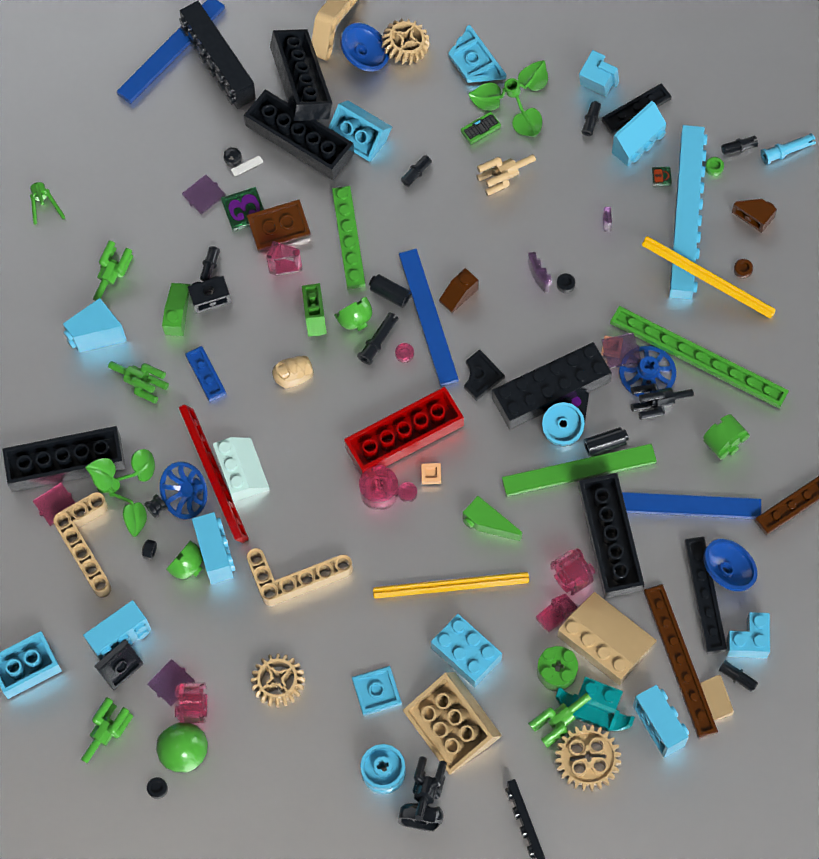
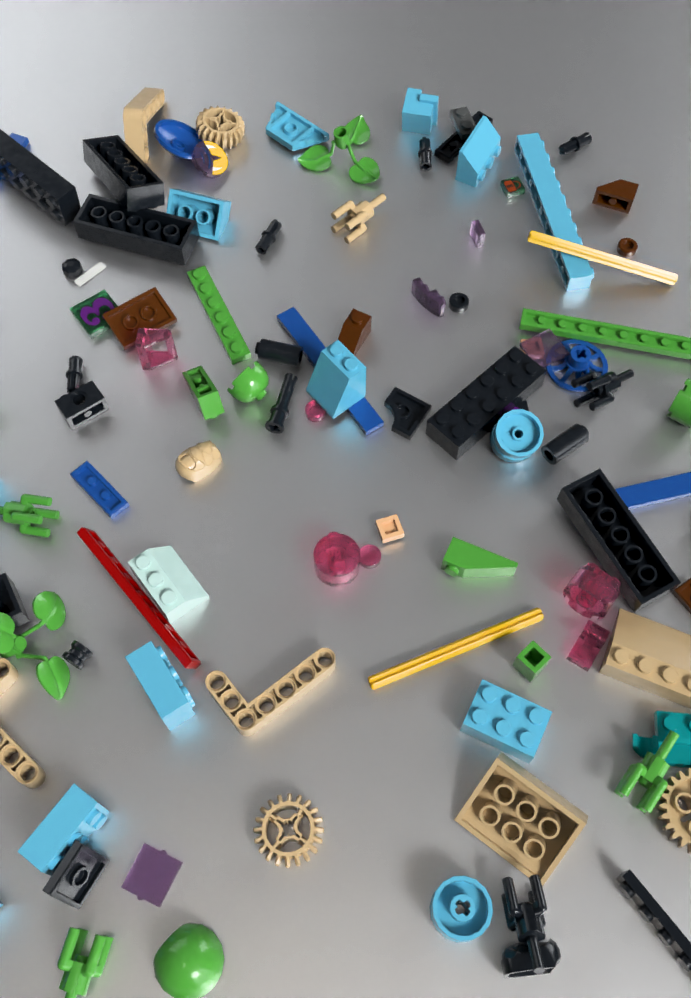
camera: 20 degrees left, 5 degrees down
black tile [142,539,157,560] -> none
blue wheel [160,462,208,519] -> none
bright green slope [162,283,190,336] -> none
bright green cylinder [166,540,203,580] -> none
clear pink brick [175,682,207,723] -> none
clear purple piece [182,175,226,215] -> none
red brick [344,387,464,479] -> none
medium azure tile [352,666,402,716] -> none
tile [461,111,501,145] -> none
bright green tile [502,444,657,497] -> none
bright green brick [537,646,578,692] -> none
bright green tile [705,157,724,176] -> none
medium azure pin [760,133,816,165] -> none
none -> tile [192,140,228,178]
none -> medium azure slope [306,340,366,419]
none -> dark grey plate [449,106,476,141]
none -> bright green brick [512,641,551,682]

